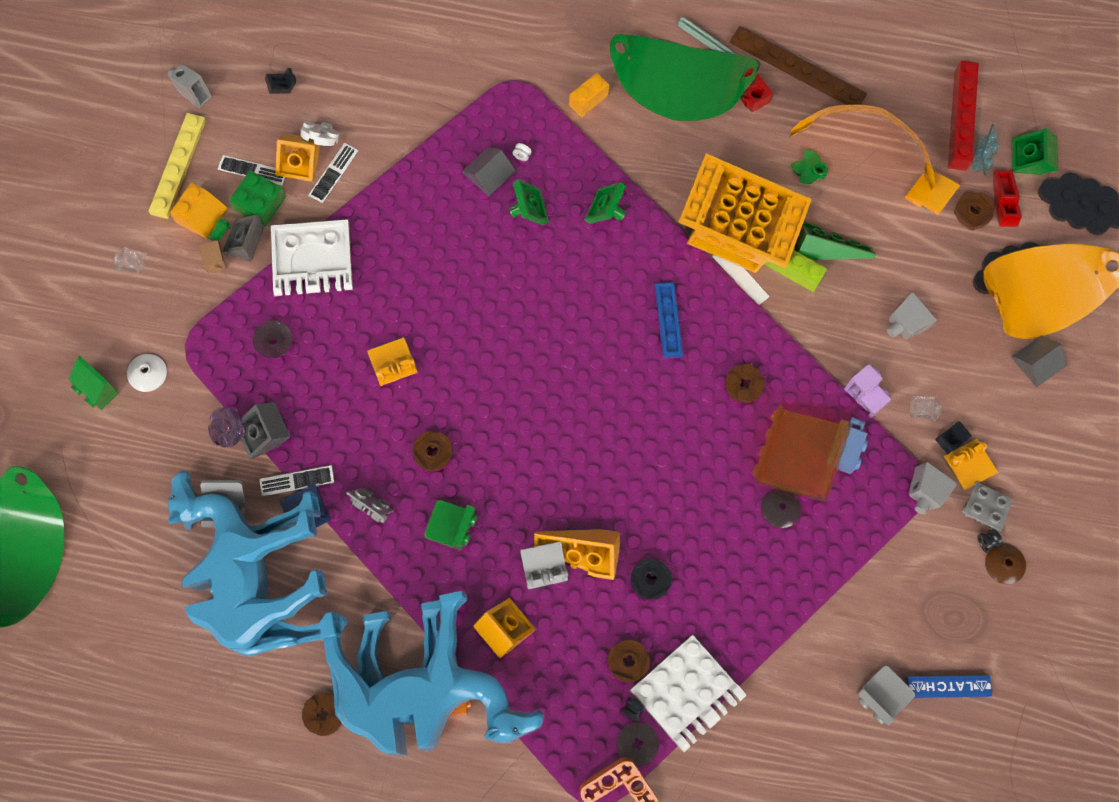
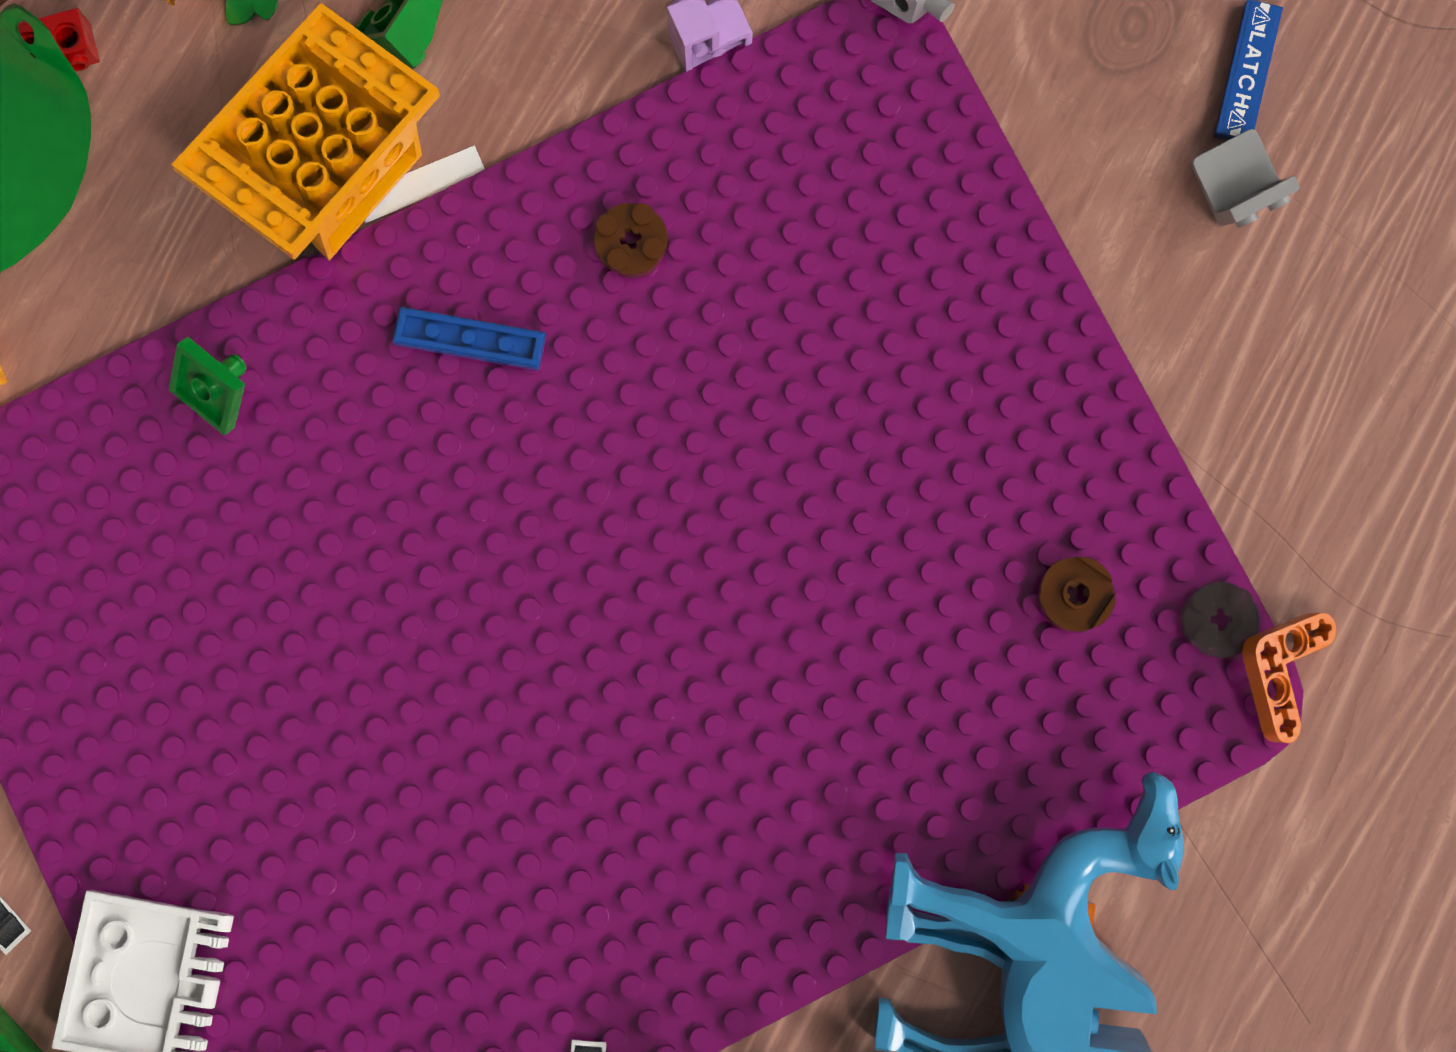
camera: 70 degrees left, 10 degrees up
light grey hinge [346,488,394,523] -> none
light orange hinge [367,338,418,386] -> none
reddish brown plate [412,431,453,473] -> none
green bracket [424,500,478,551] -> none
dark grey slope [462,147,515,197] -> none
light orange slope [473,598,536,658] -> none
green tile [509,180,549,225] -> none
white bush [513,143,532,161] -> none
light grey hinge [520,541,568,589] -> none
light orange wedge [534,529,620,580] -> none
black wheel [619,697,646,723] -> none
black plate [630,559,672,601] -> none
white hinge [630,635,746,752] -> none
clear orange panel [753,404,851,502] -> none
clear smoke dish [761,489,801,528] -> none
lime brick [764,250,827,292] -> none
medium blue brick [828,417,868,474] -> none

